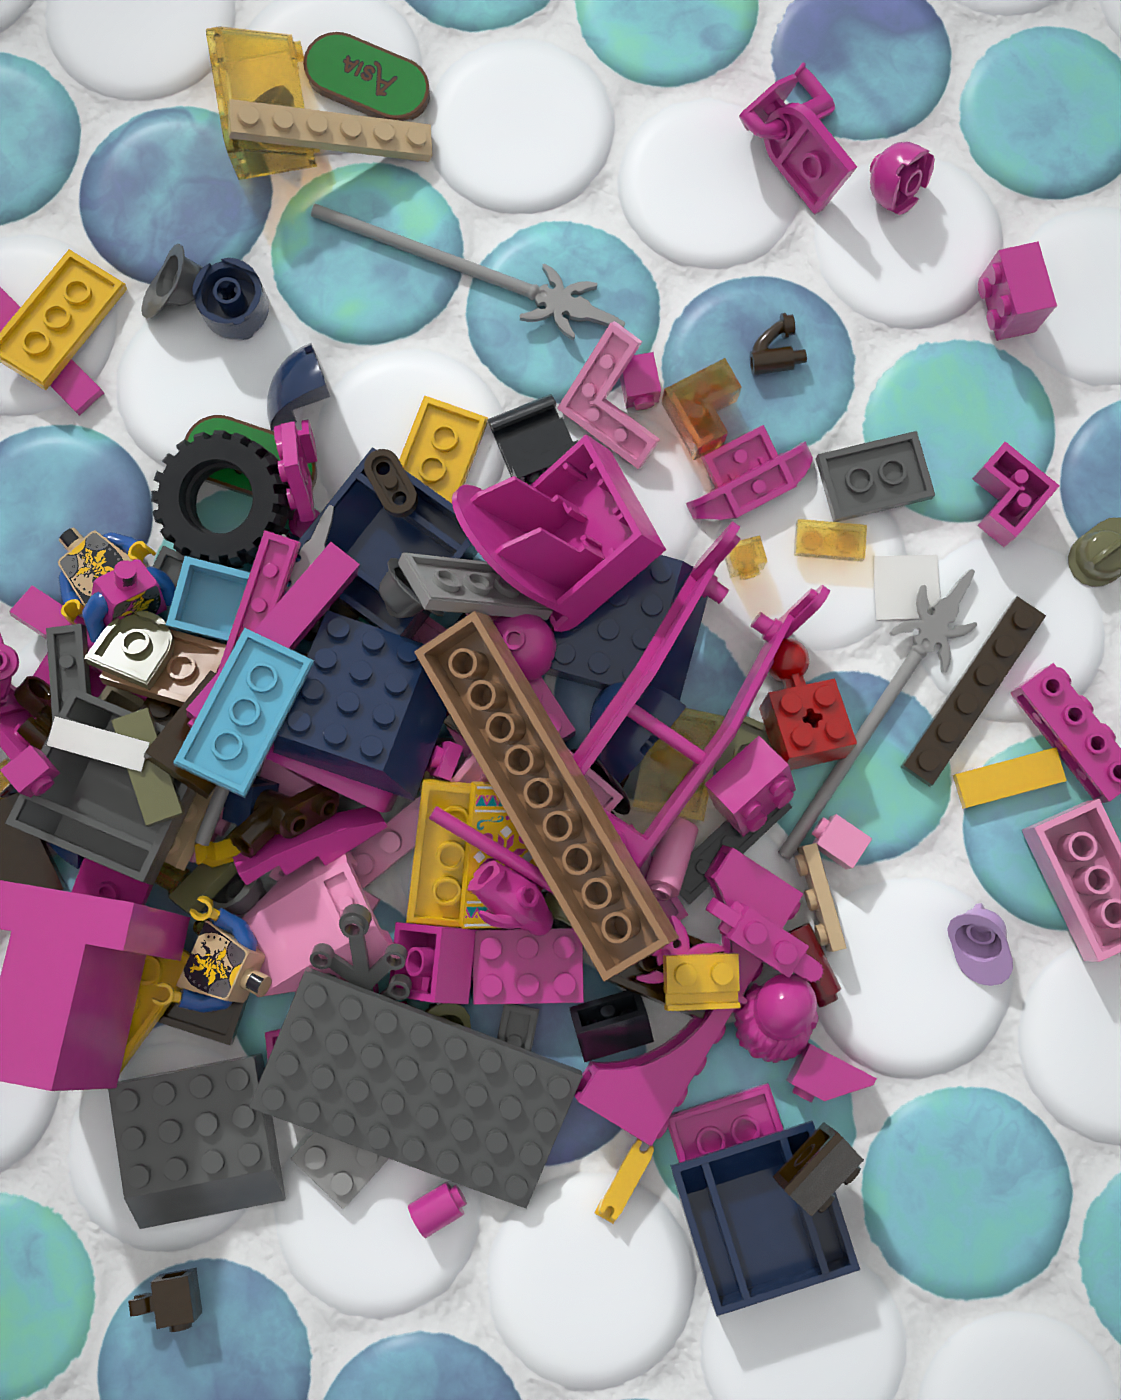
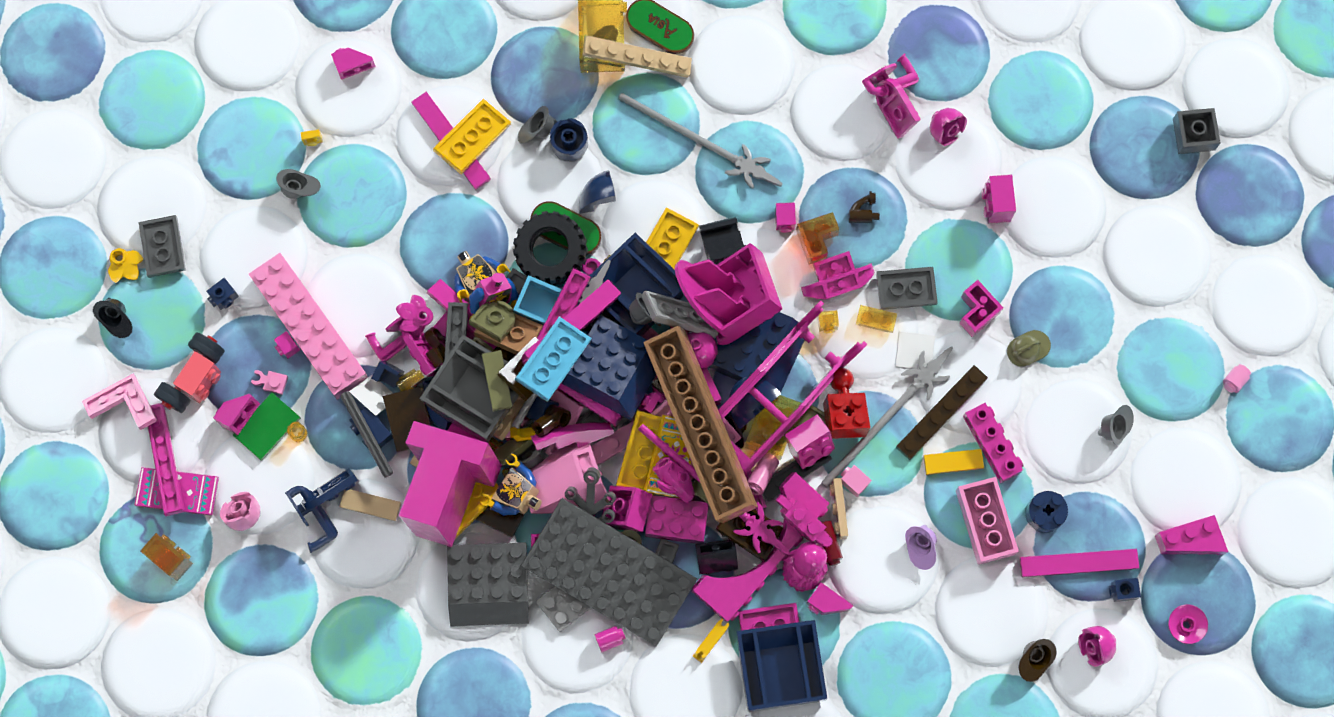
camera: 10 degrees right, 5 degrees down
dark pink plate [0,745,60,798] -> none
white sticker [47,716,149,772] -> none
dark brown brick [128,1268,202,1332] -> none
dark brown plate [271,783,340,839] -> none
dark pink plate [274,419,317,523] -> none
dark brown plate [364,449,418,518] -> none
bright pink plate [557,321,660,469] -> none
yellow plate [663,953,740,1011] -> none
dark brown slope [773,1122,864,1217] -> none

